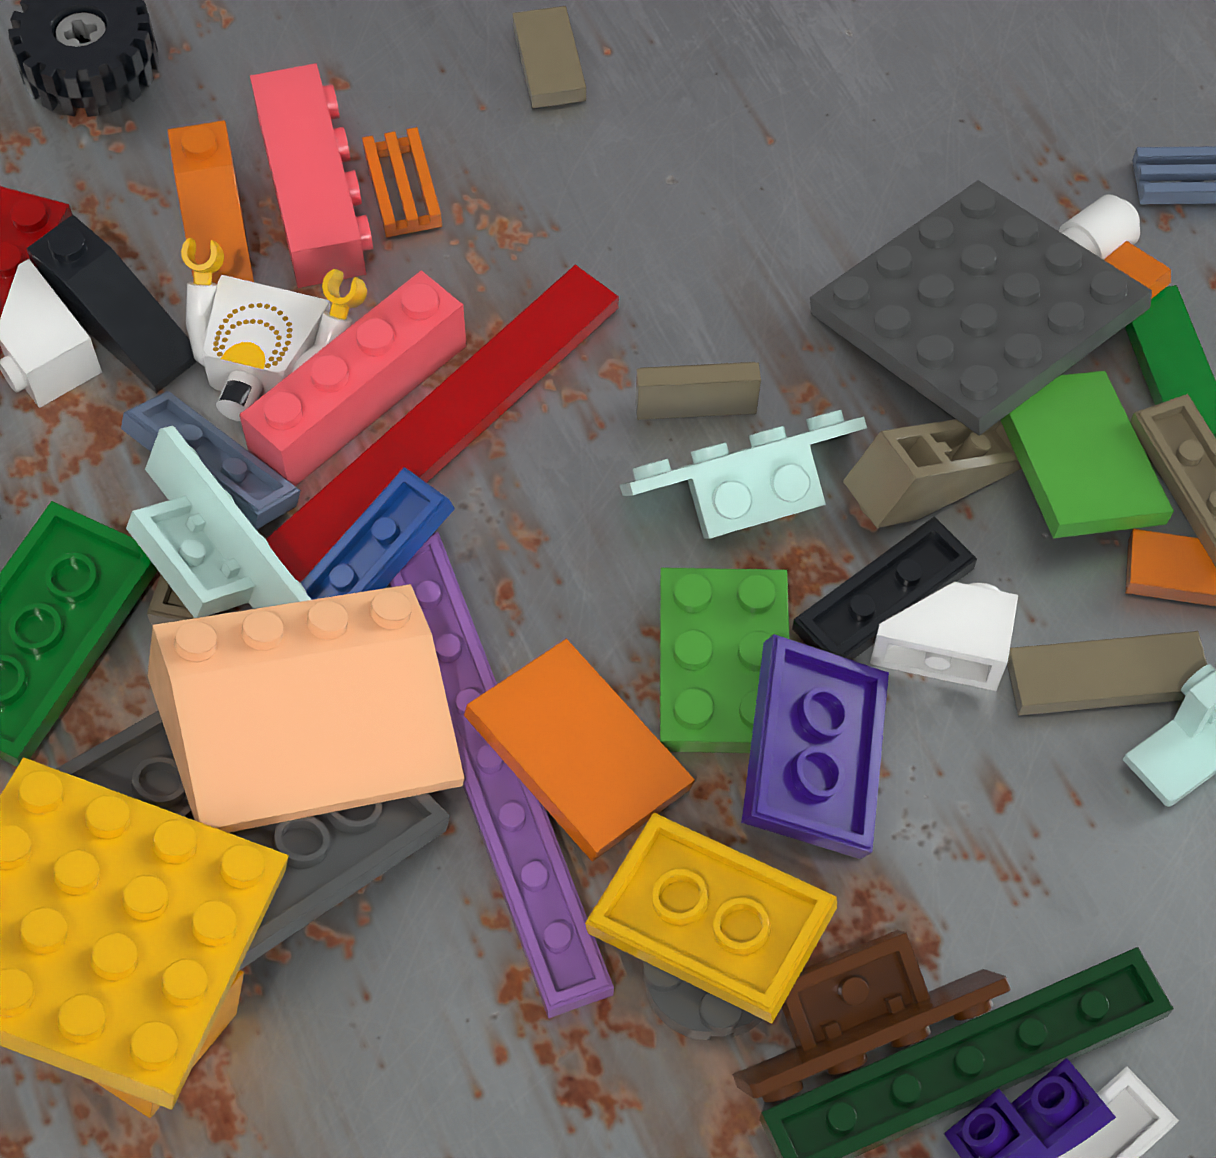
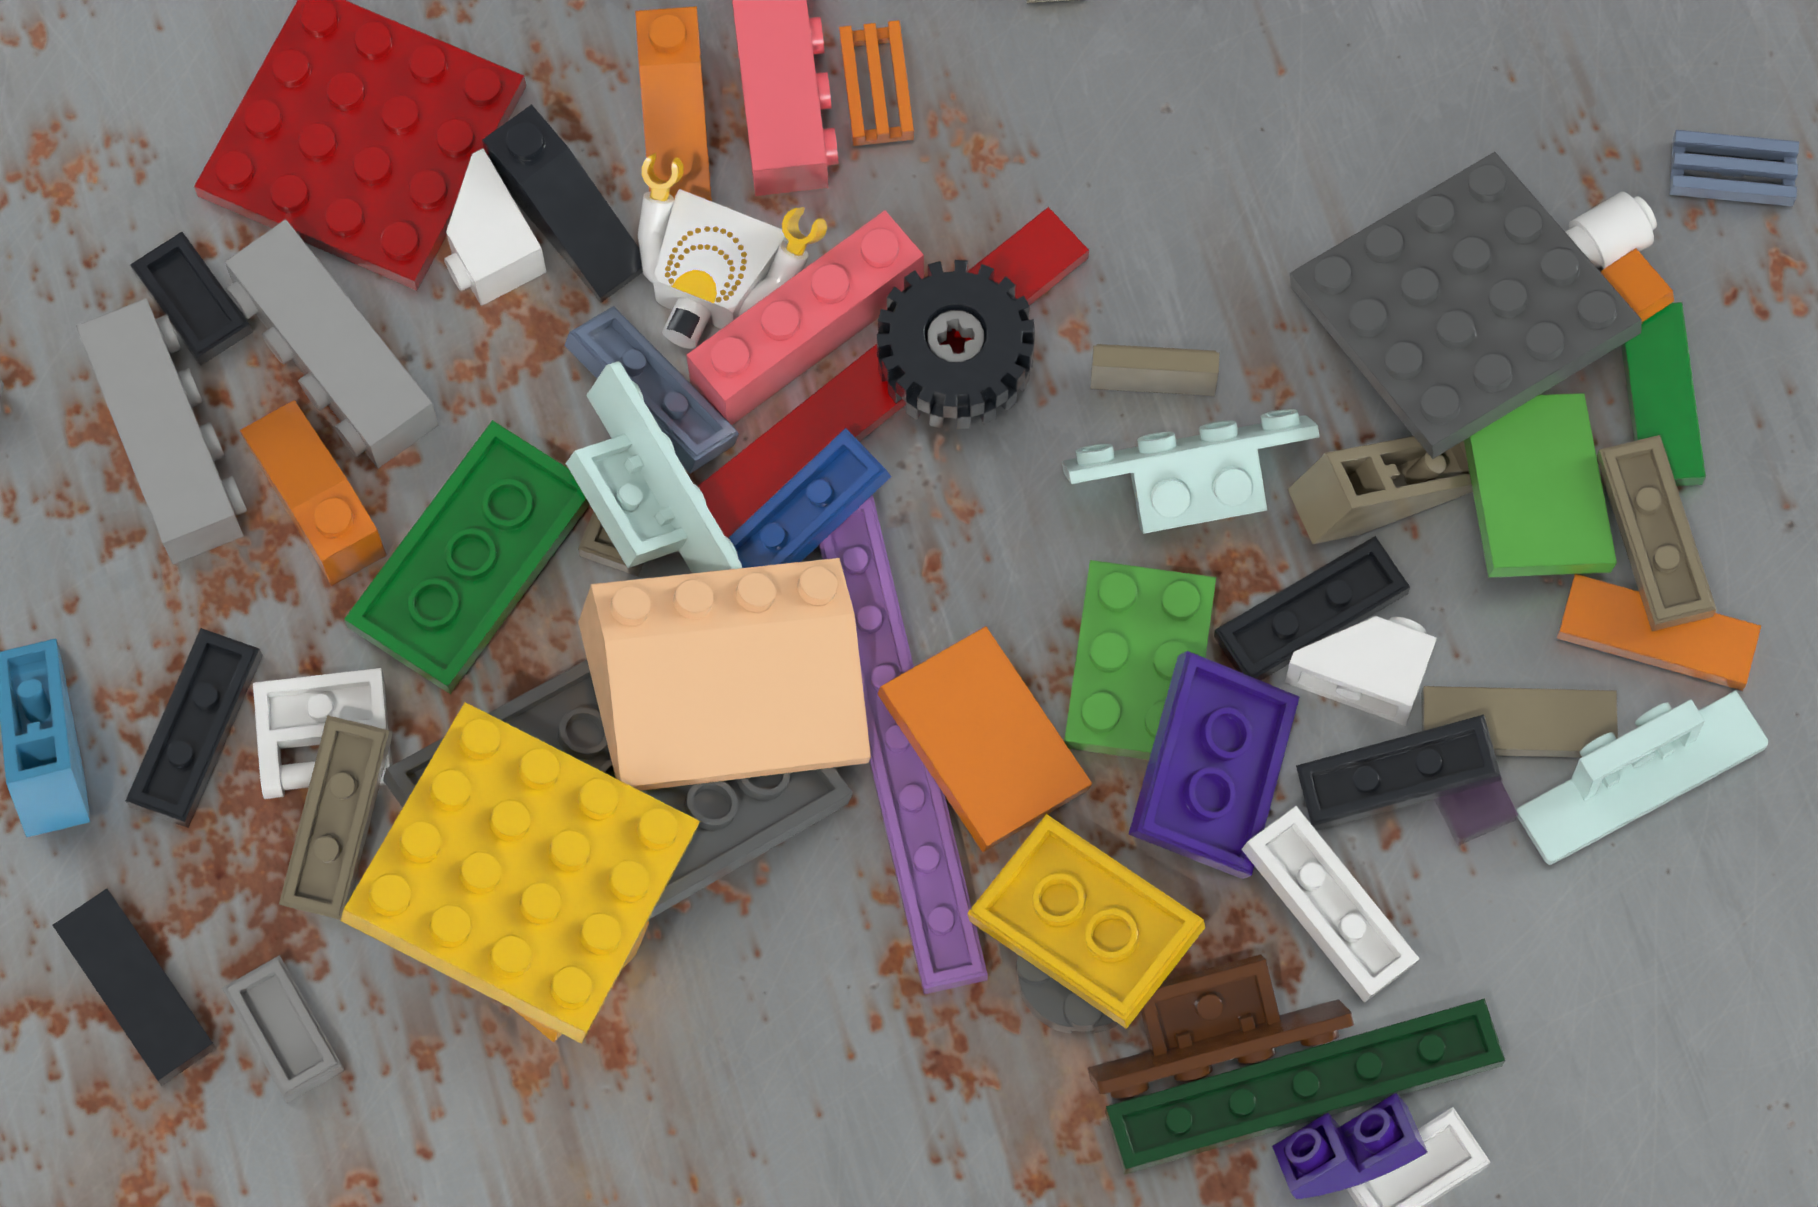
camera: 10 degrees right, 10 degrees up
none -> black bush [877,260,1035,429]
none -> white plate [1241,806,1419,1003]
none -> black tile [1296,714,1502,831]
none -> clear purple tile [1434,781,1518,846]

